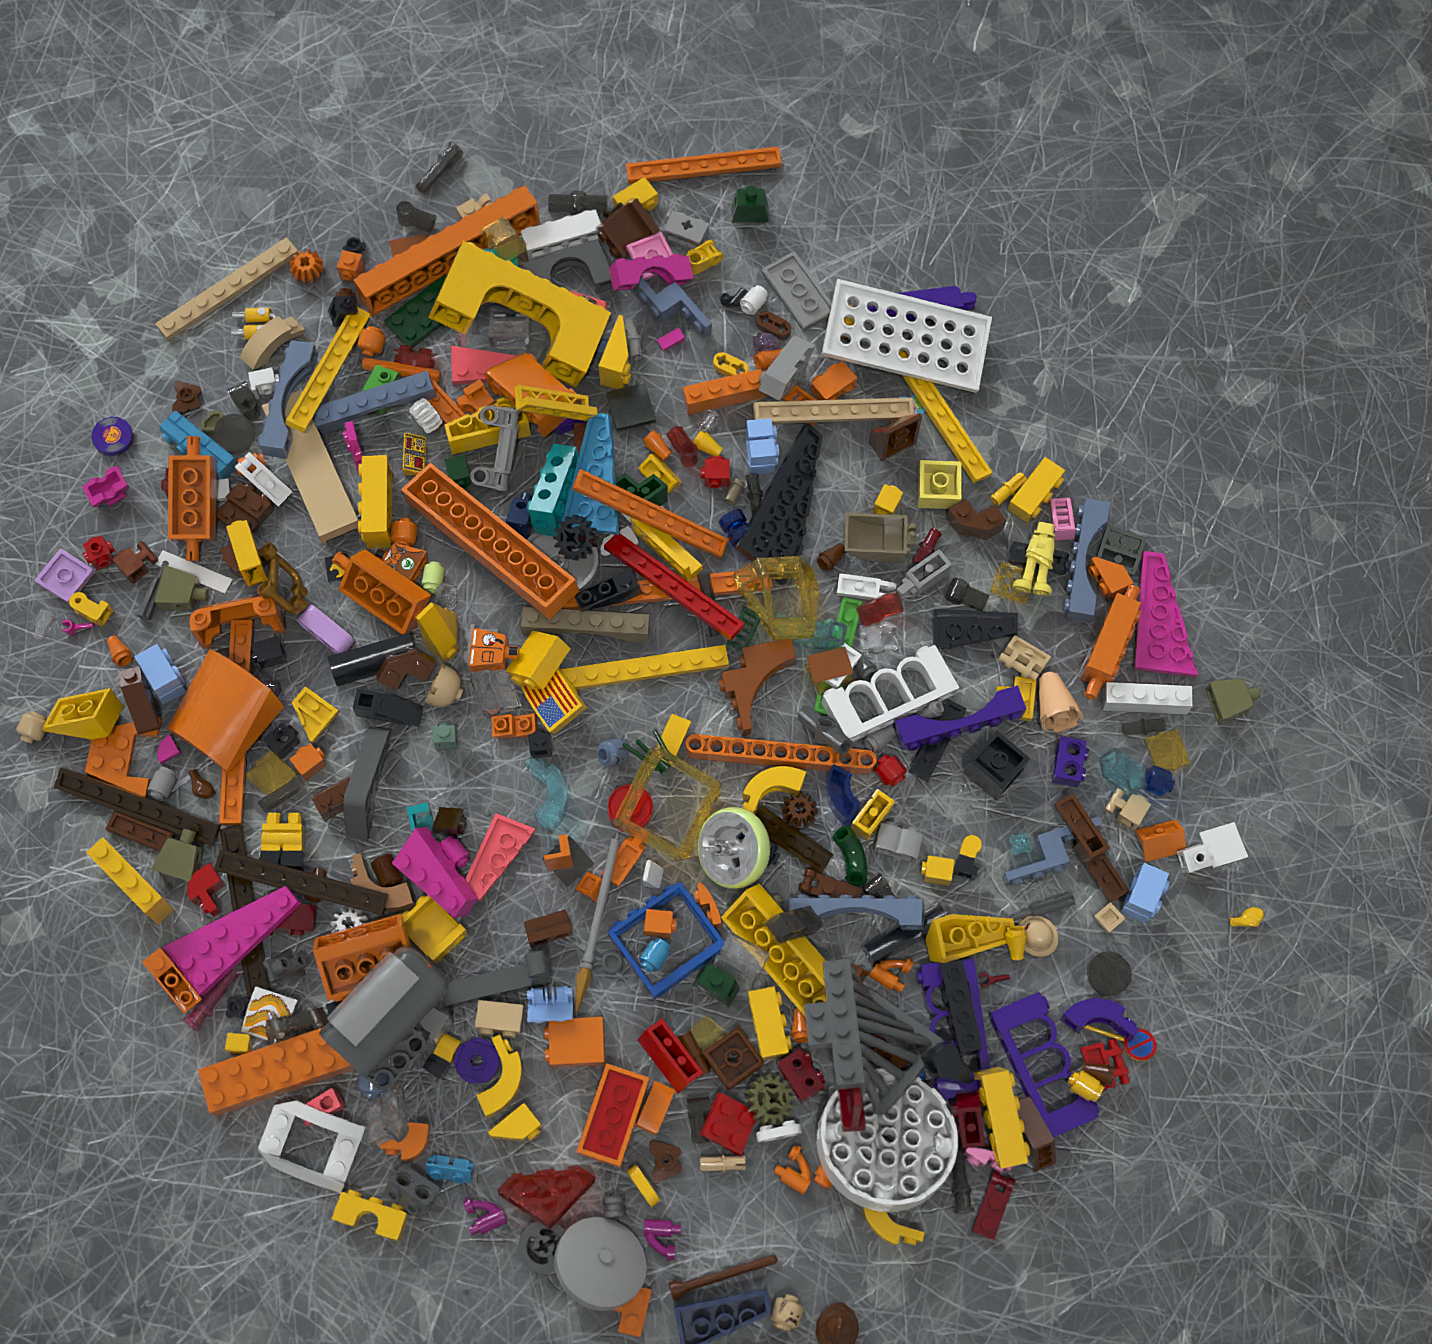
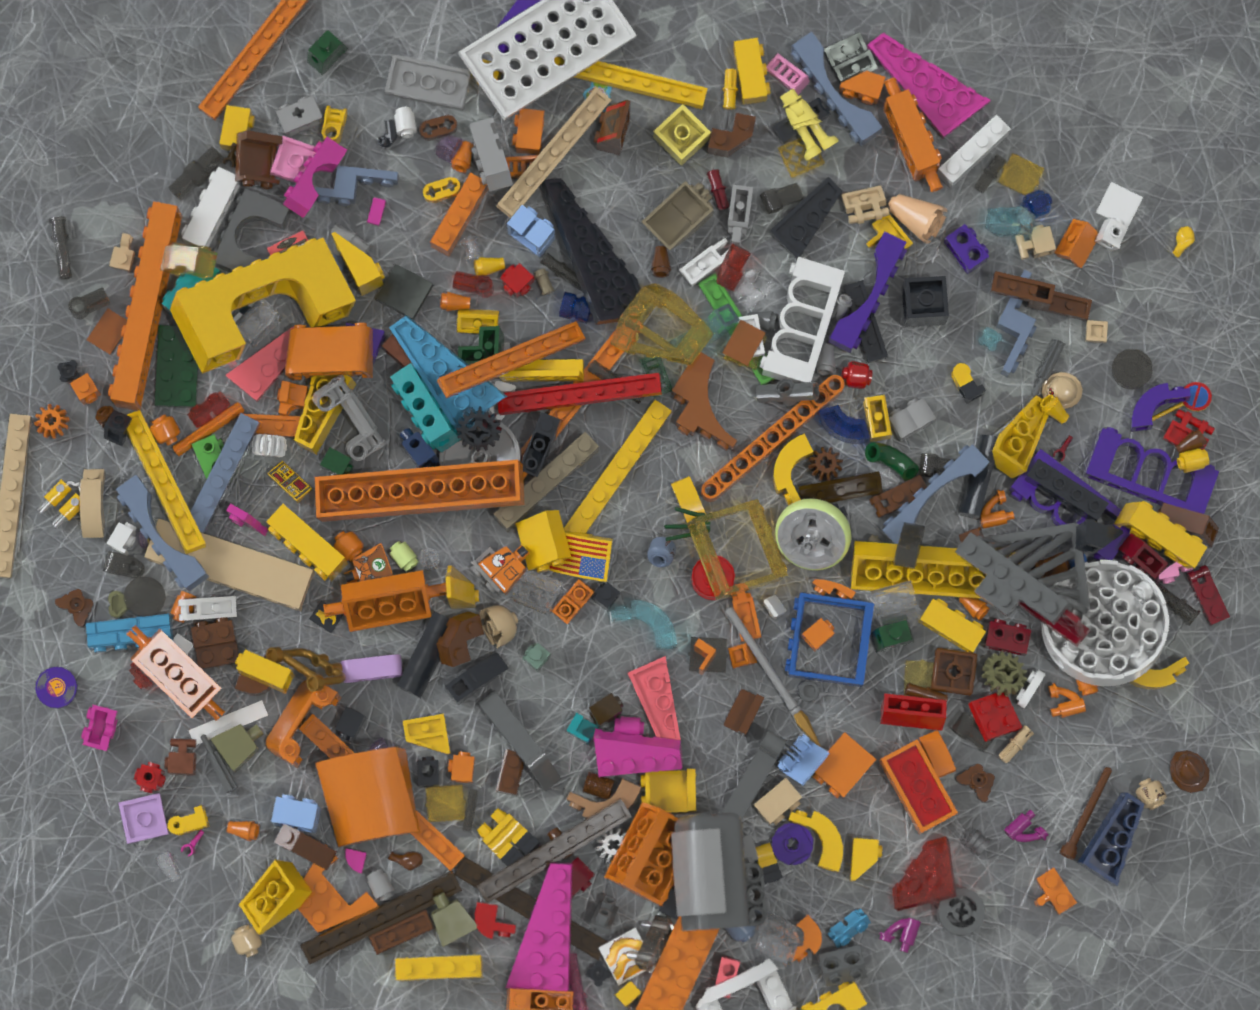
camera: 45 degrees left, 10 degrees up
yellow fence [515,385,597,421] -> none
light grey dish [554,1217,647,1311] -> none
yellow beam [626,1165,661,1208] -> none
dark azure brick [639,938,671,972] -> none
yellow brick [873,484,903,515] -> none
yellow brick [920,855,954,886] -> none
light blue piece [1120,863,1170,923] -> none
olive torso [1205,679,1261,726] -> none

